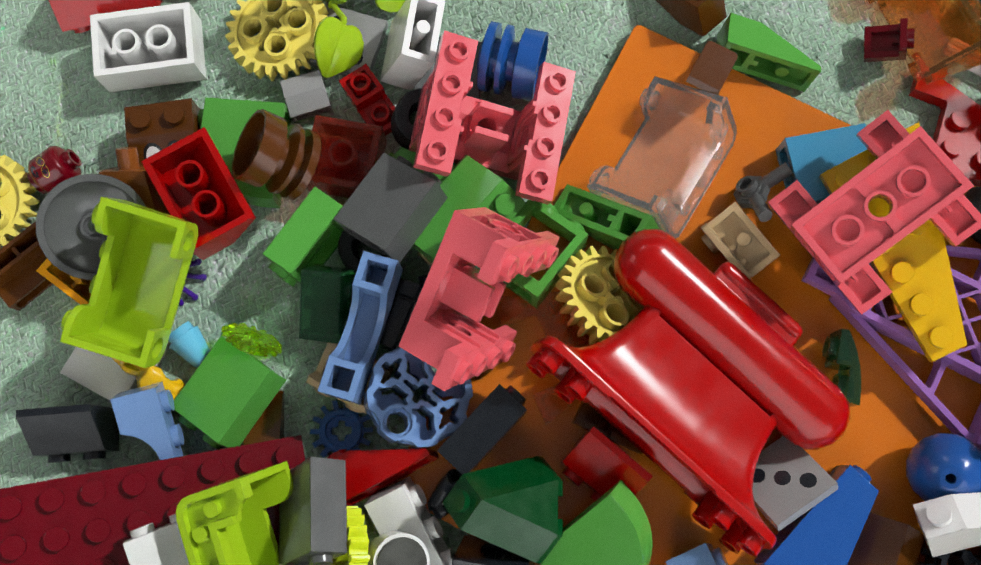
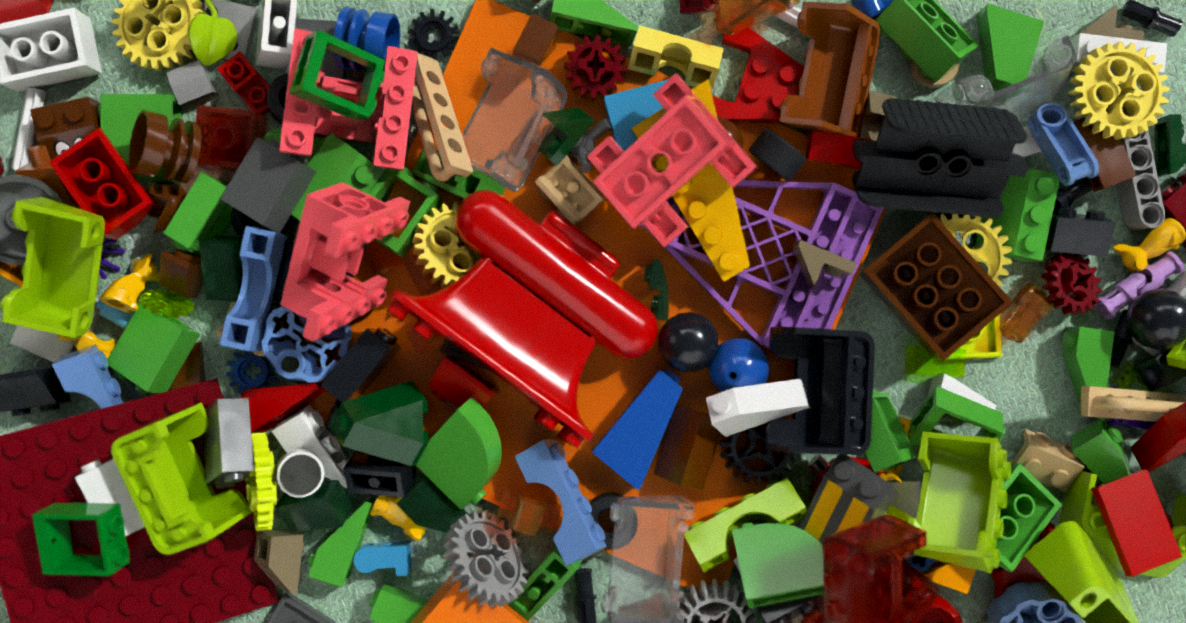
camera: 10 degrees left, 10 degrees up
light grey tile [753,436,838,532] -> none
none -> white axle [12,88,46,171]
none -> yellow animal [99,253,160,314]
none -> reddish brown helmet [147,181,188,234]
none -> reddish brown slope [159,249,211,299]
none -> green window [289,30,385,121]
none -> black gear [408,9,459,60]
none -> tan piece [411,53,473,182]
none -> dark green slope [538,107,595,166]
none -> dark red gear [564,35,627,101]
none -> light yellow arch [628,26,723,92]
none -> black piece [659,312,719,373]

